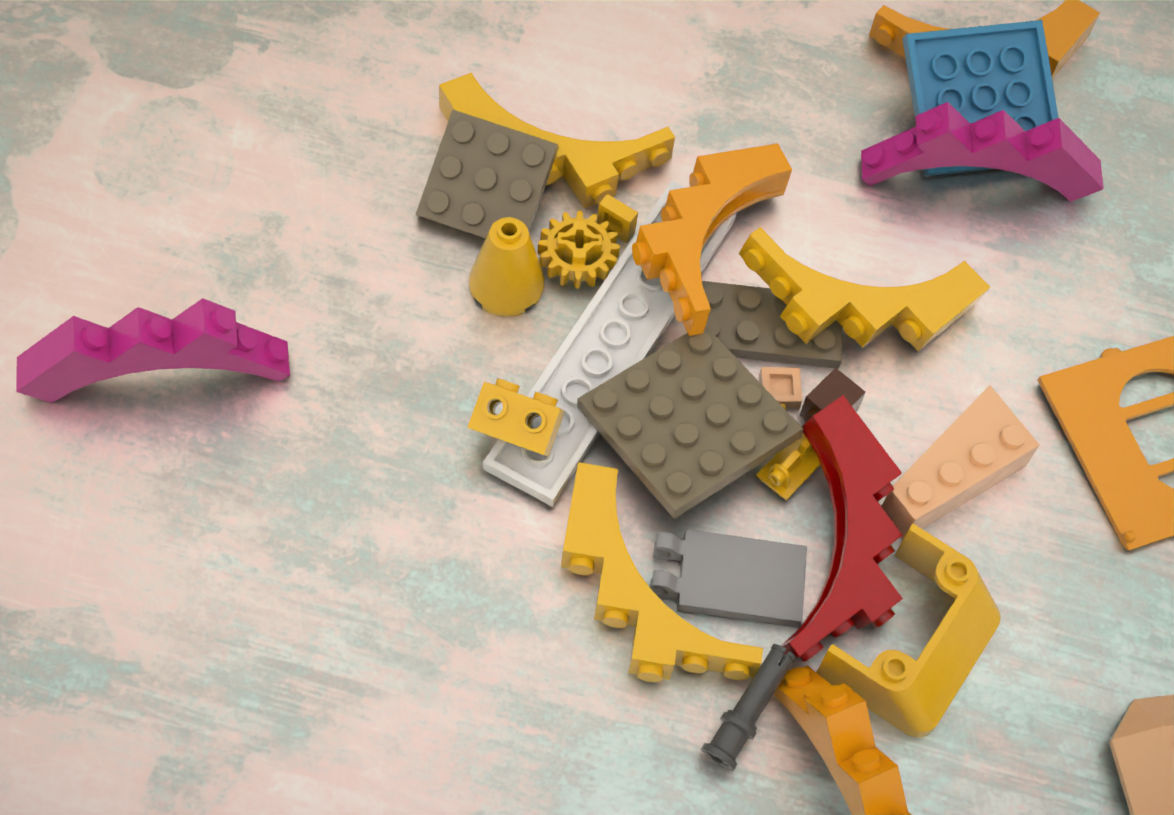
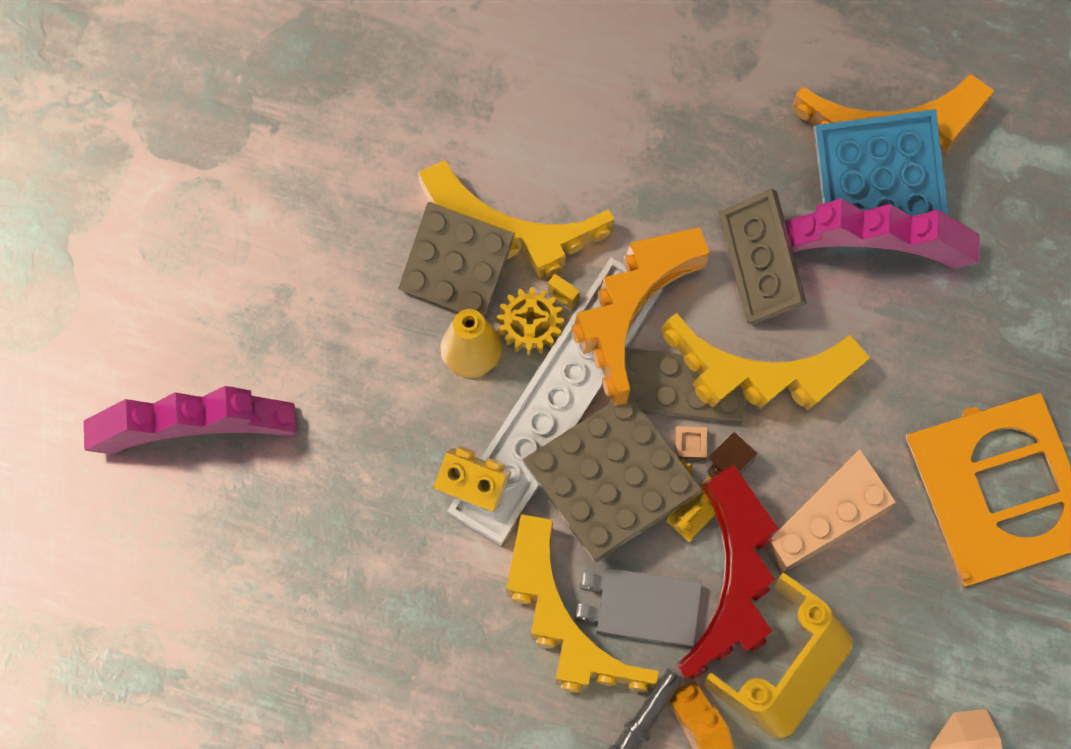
camera: 10 degrees right, 10 degrees up
none -> dark tan plate [719,189,807,325]

